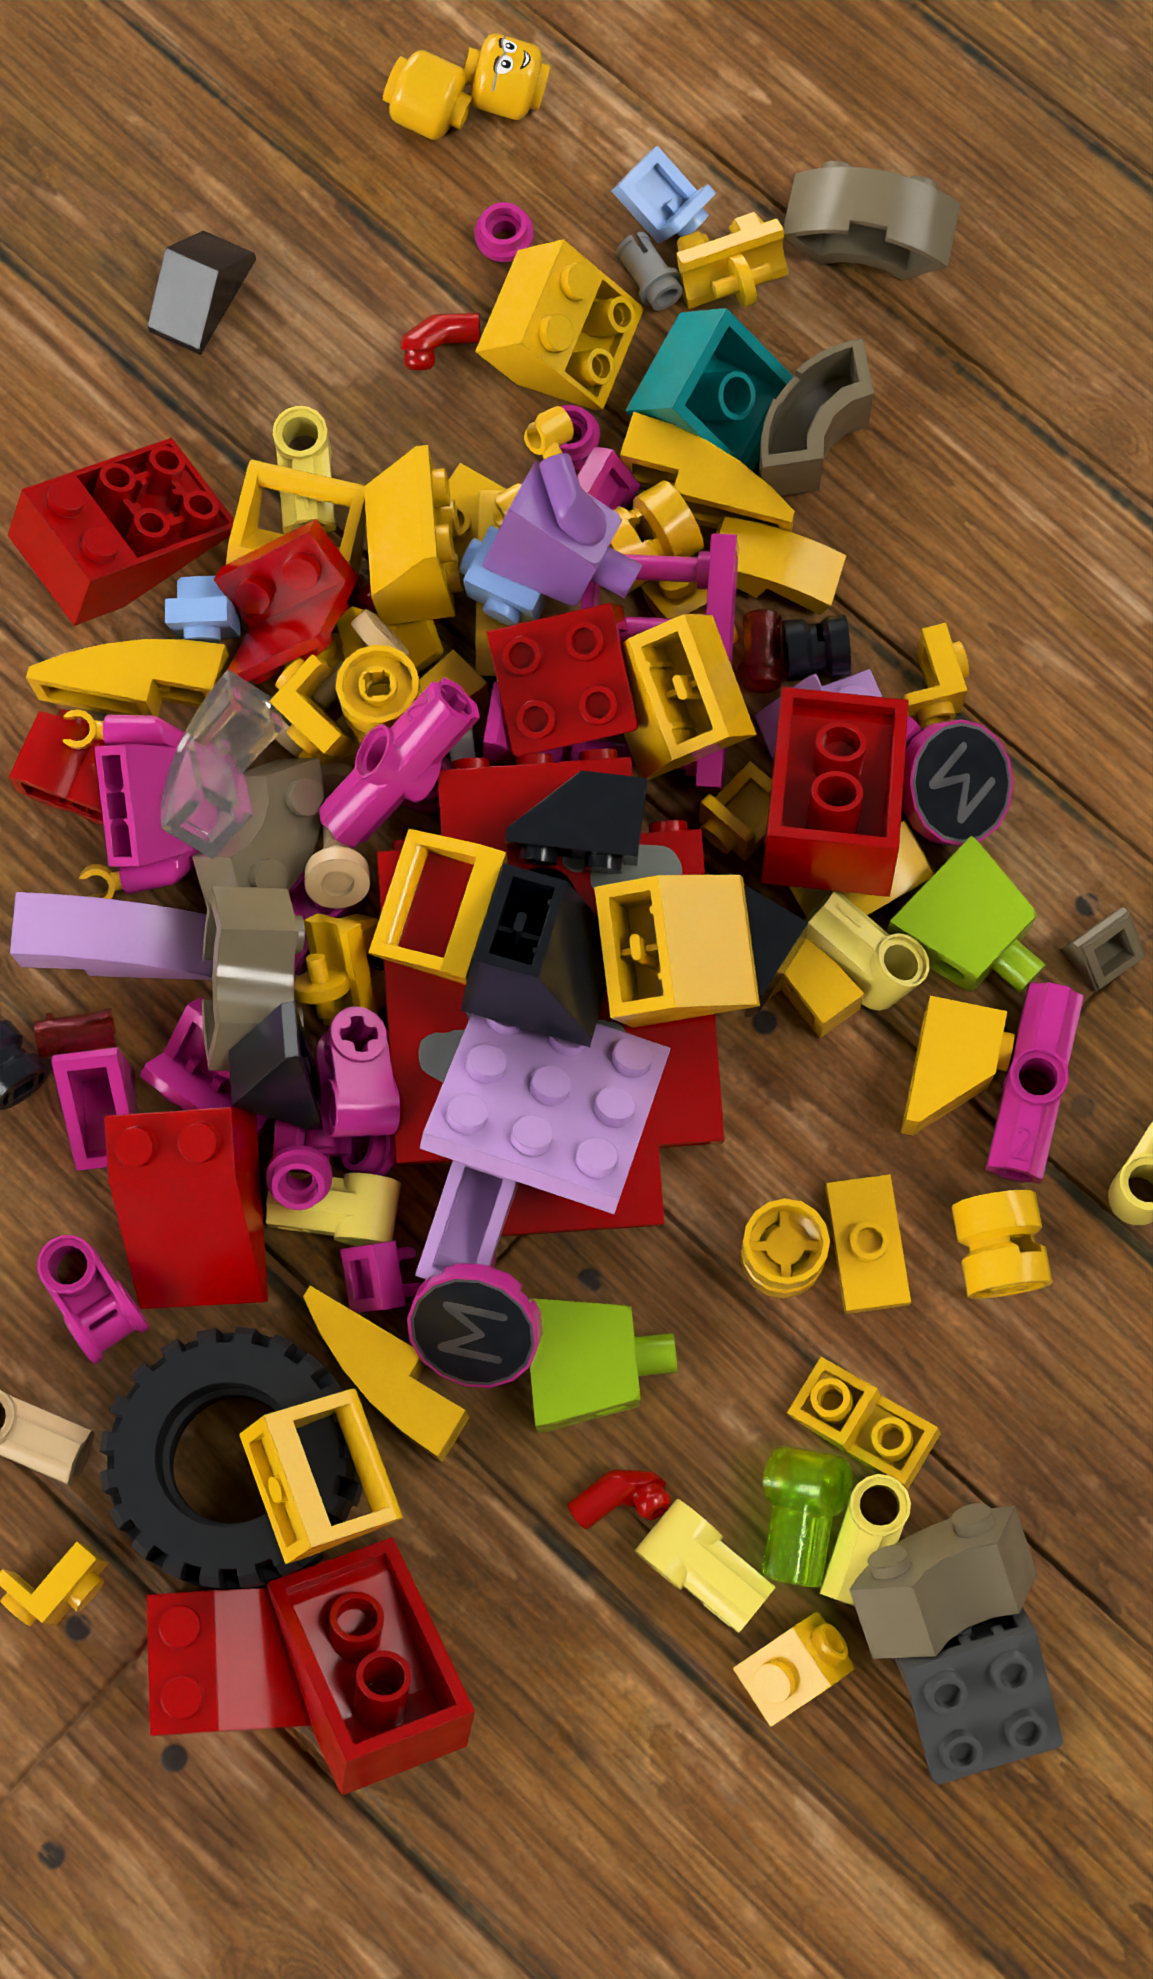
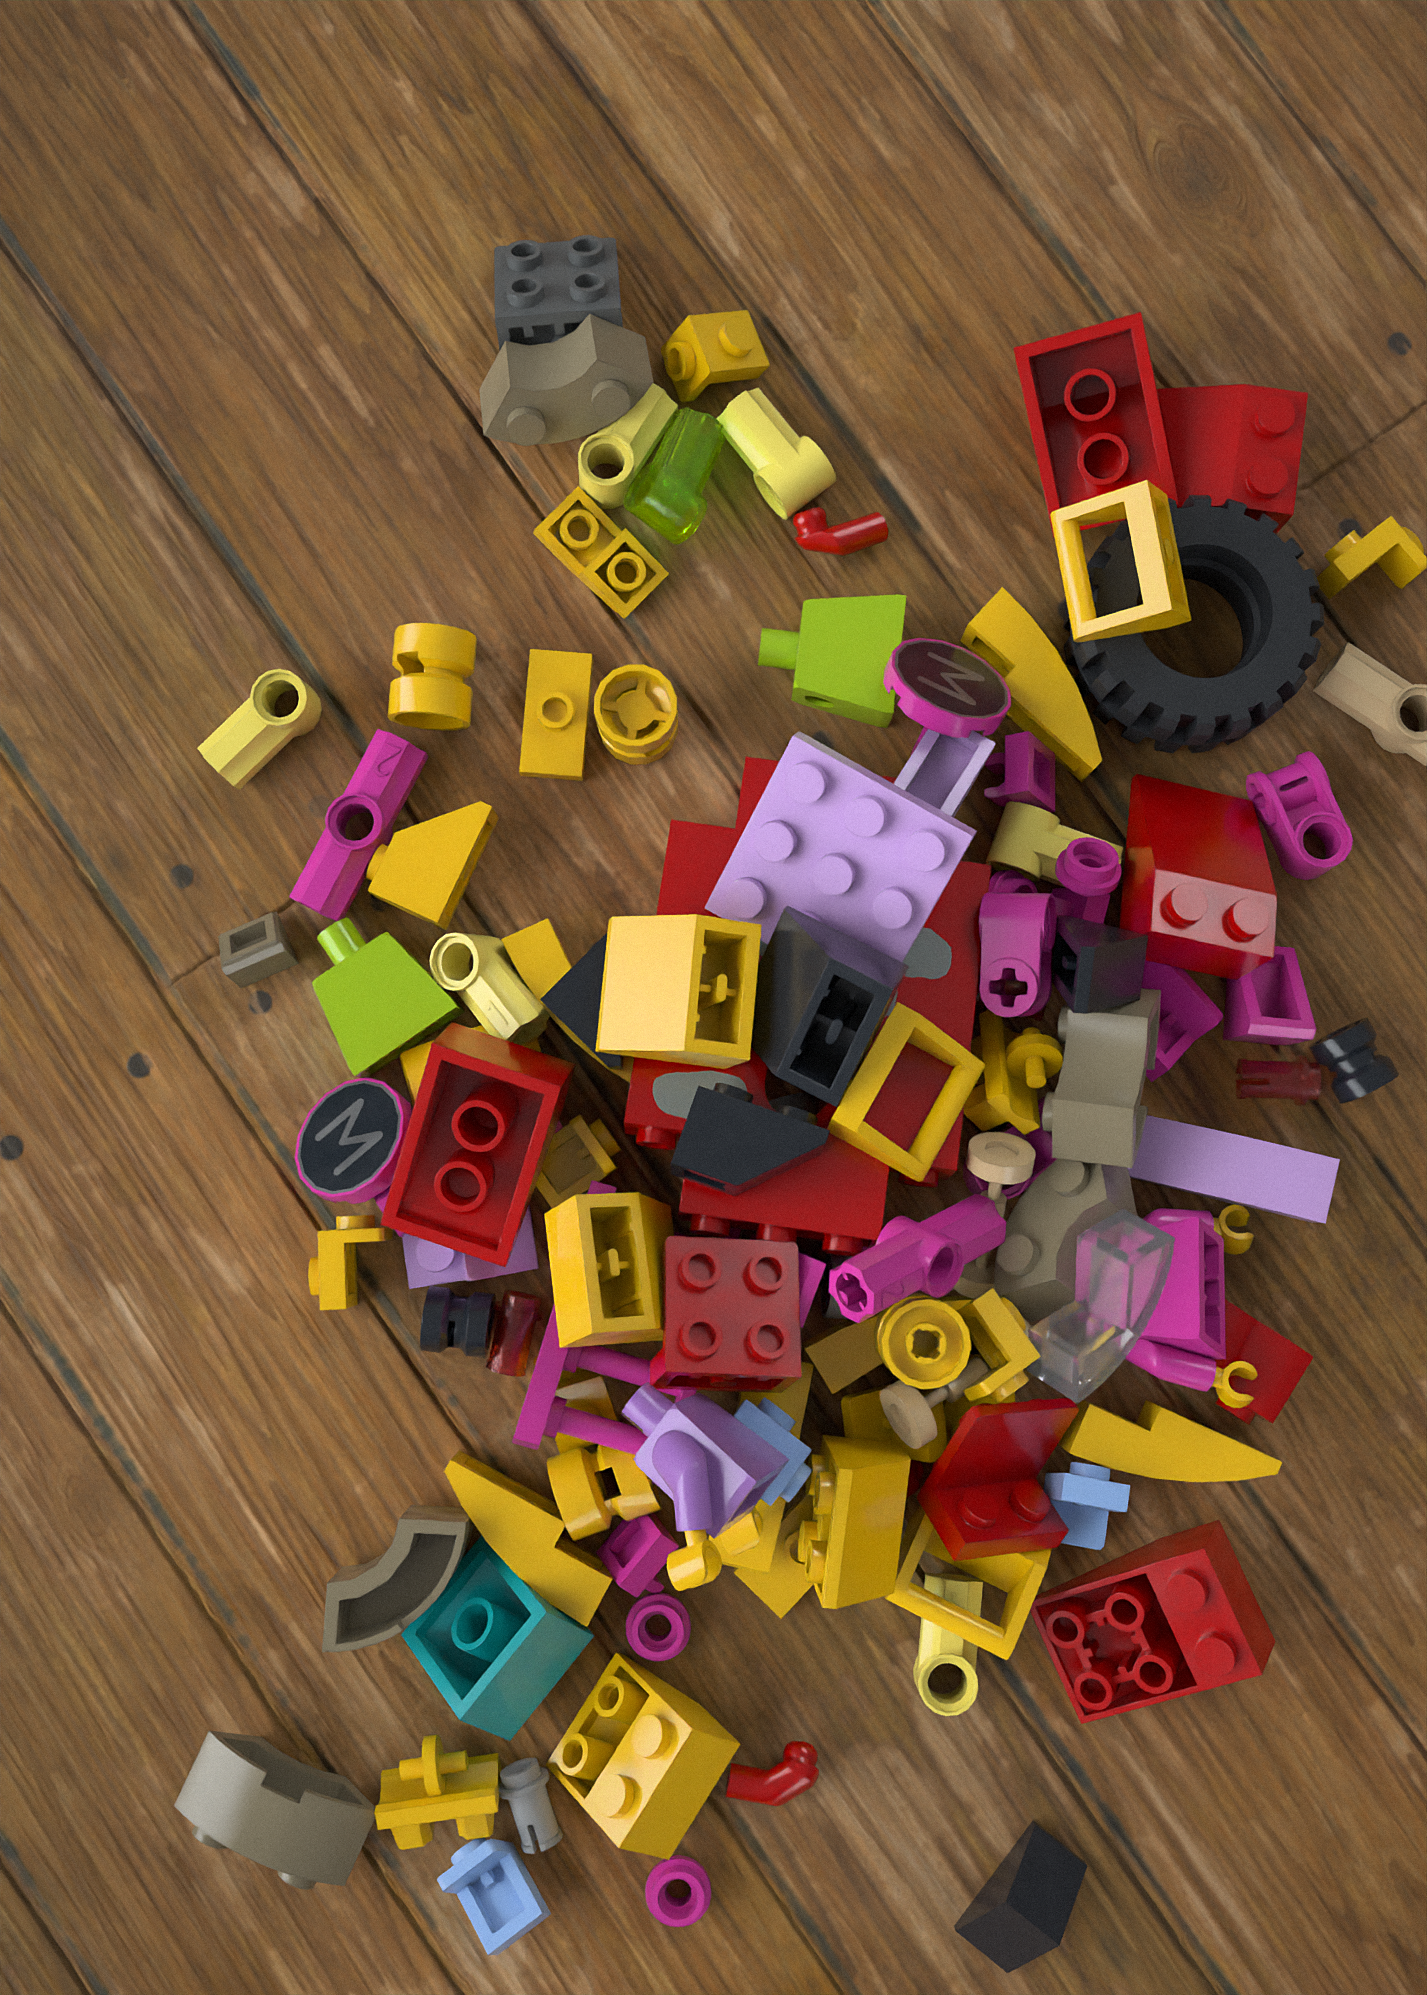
camera: 175 degrees left, 10 degrees up
yellow slope [716,516,846,615] -> none

